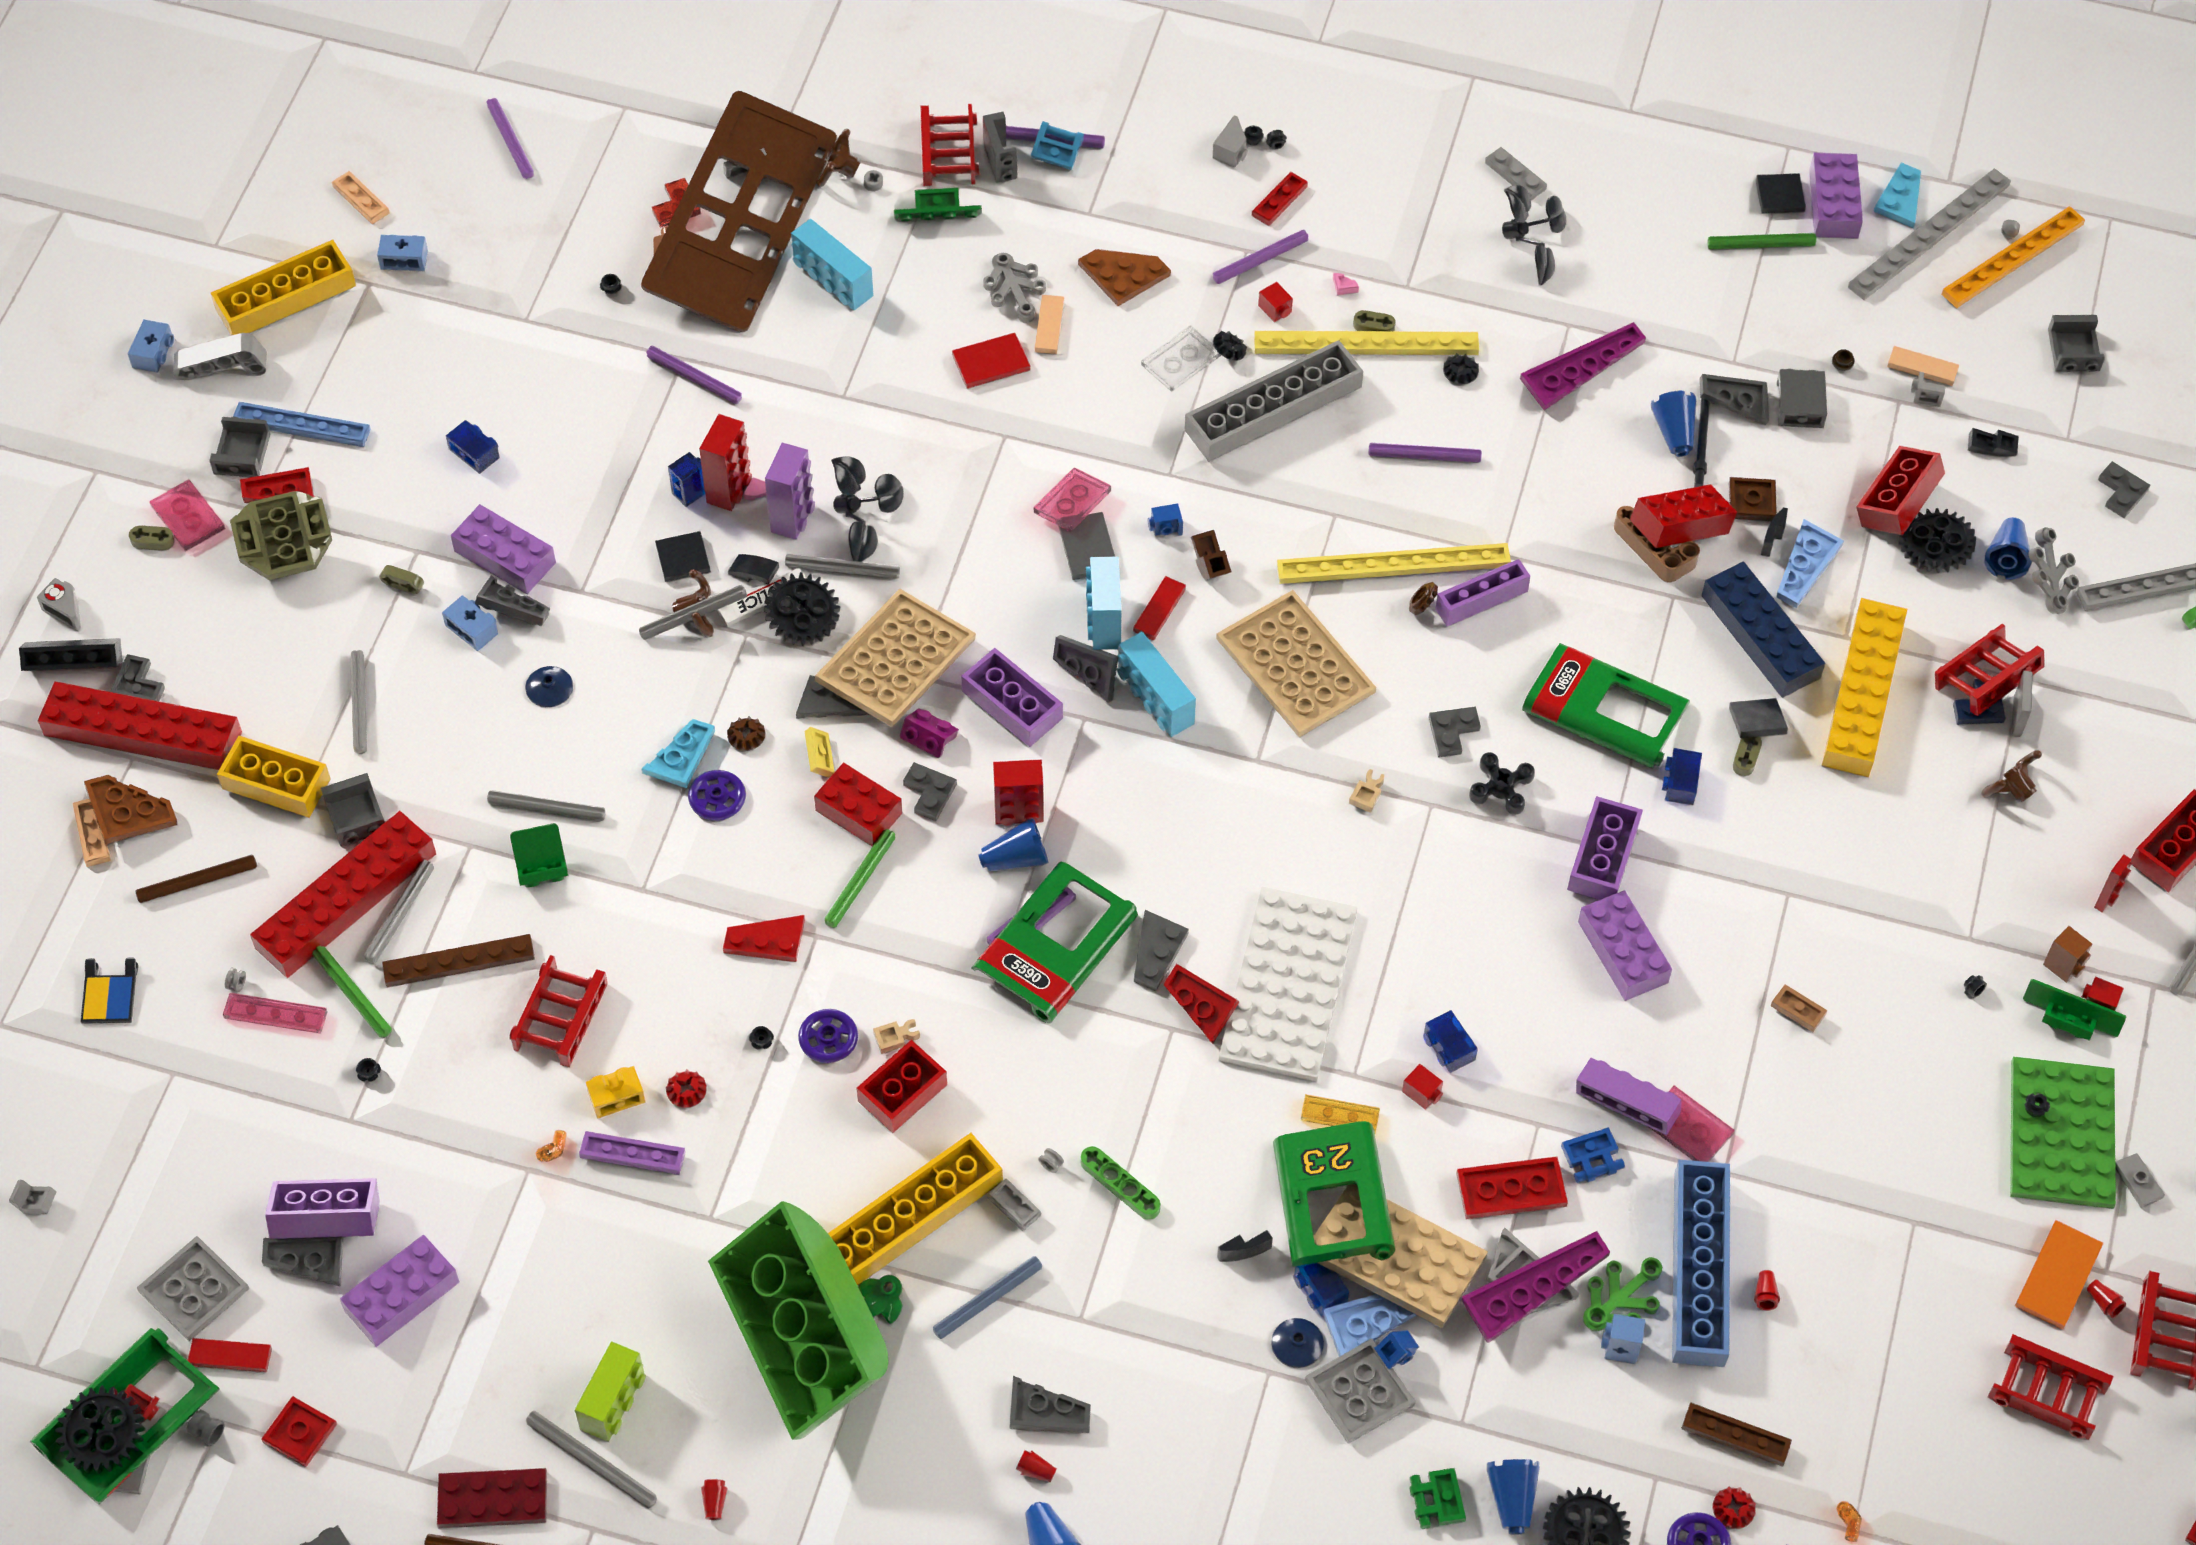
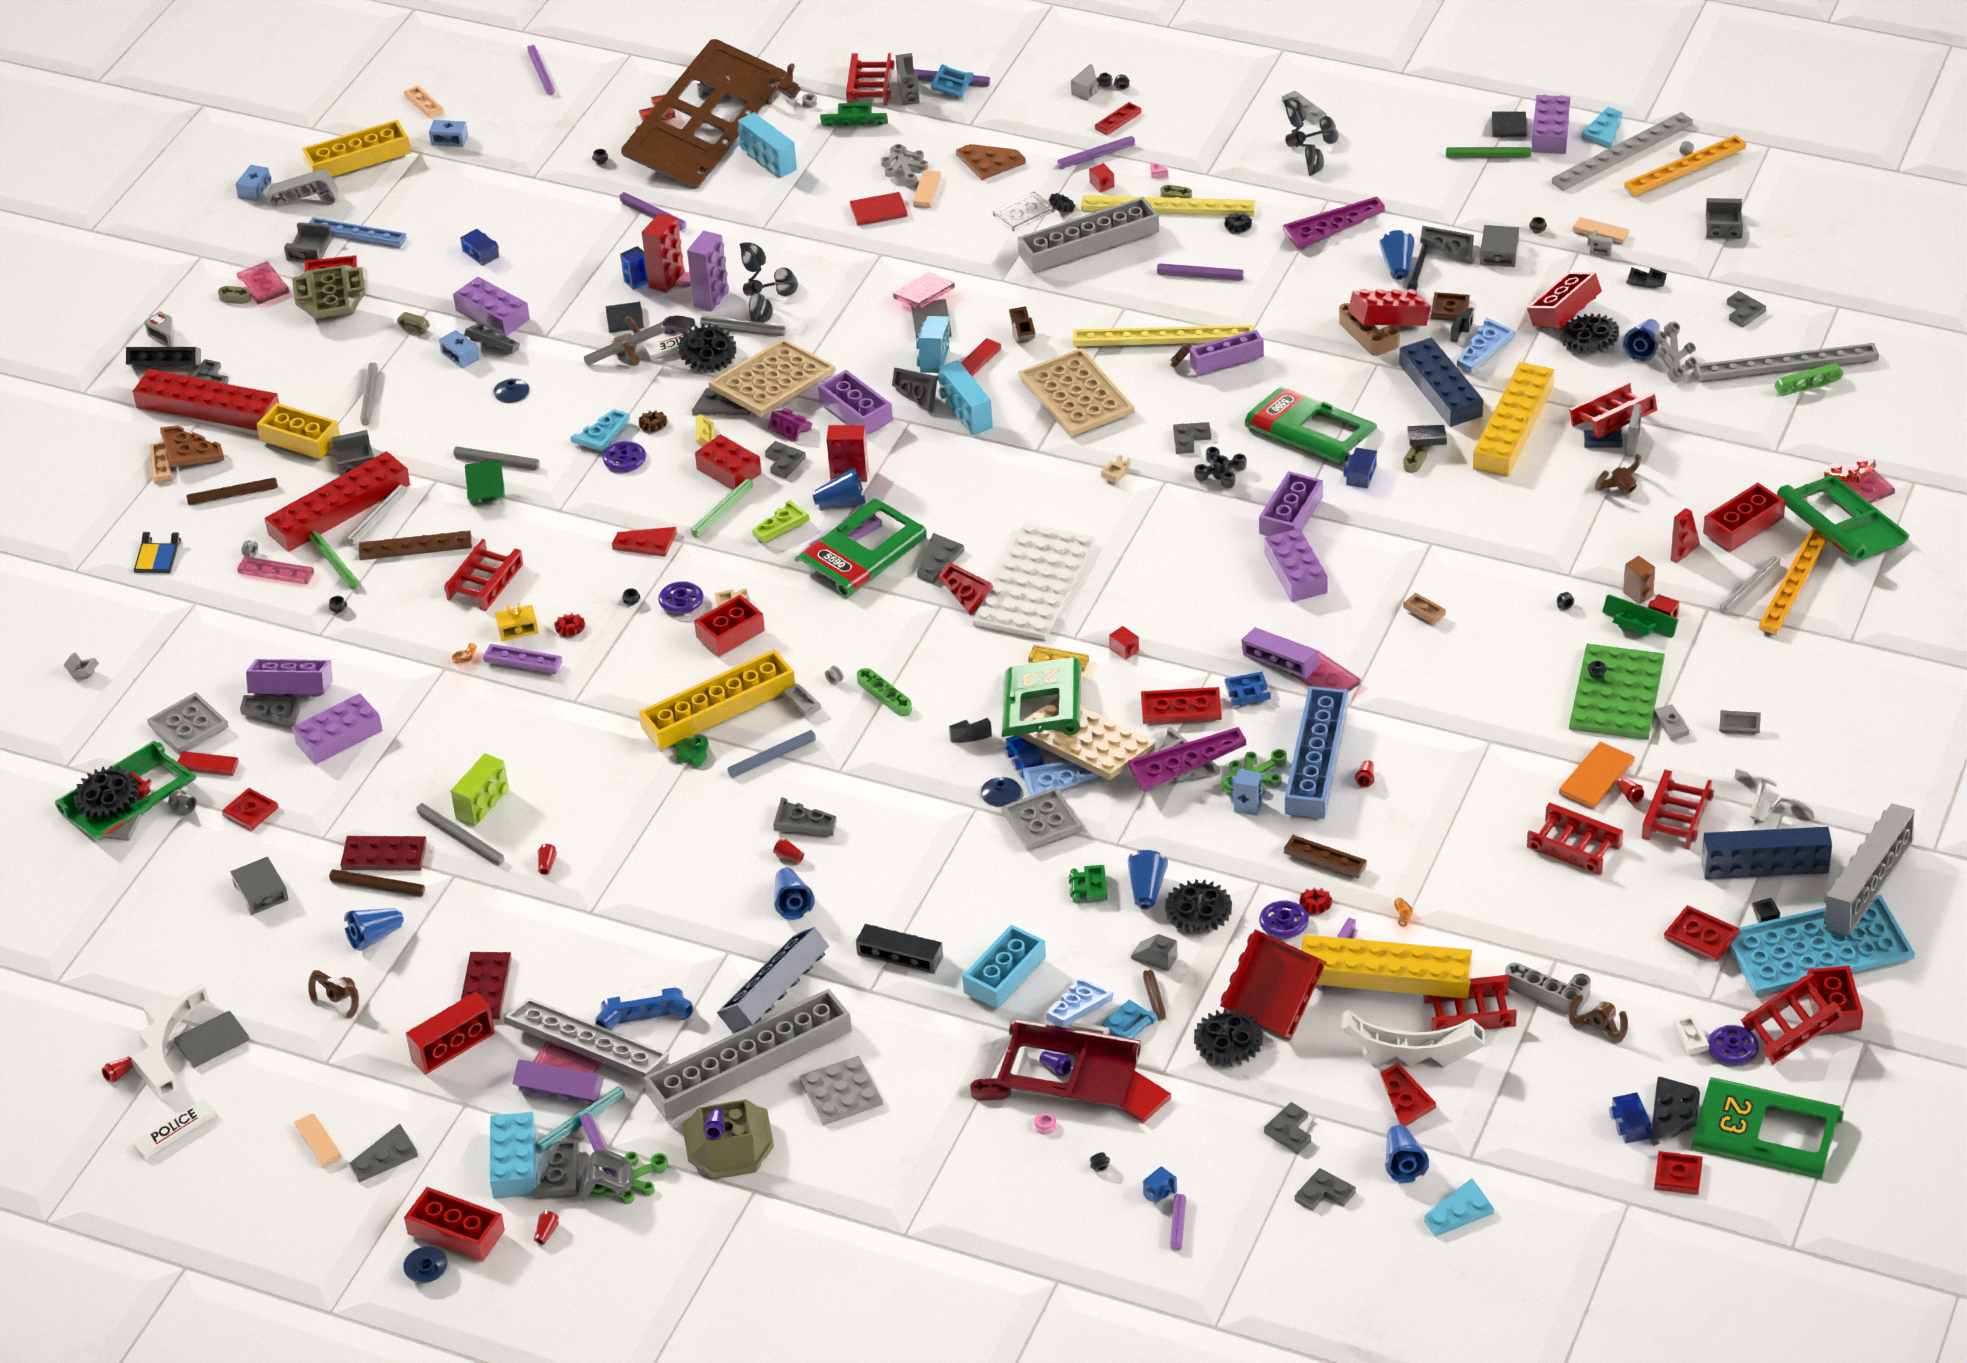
camera: 10 degrees right, 15 degrees down
bright green brick [708,1201,888,1440] -> none
blue brick [1147,503,1183,536] -> none
blue brick [1374,1330,1419,1369] -> none
clear blue brick [1423,1010,1478,1073] -> none
none -> lime wing [752,500,810,543]

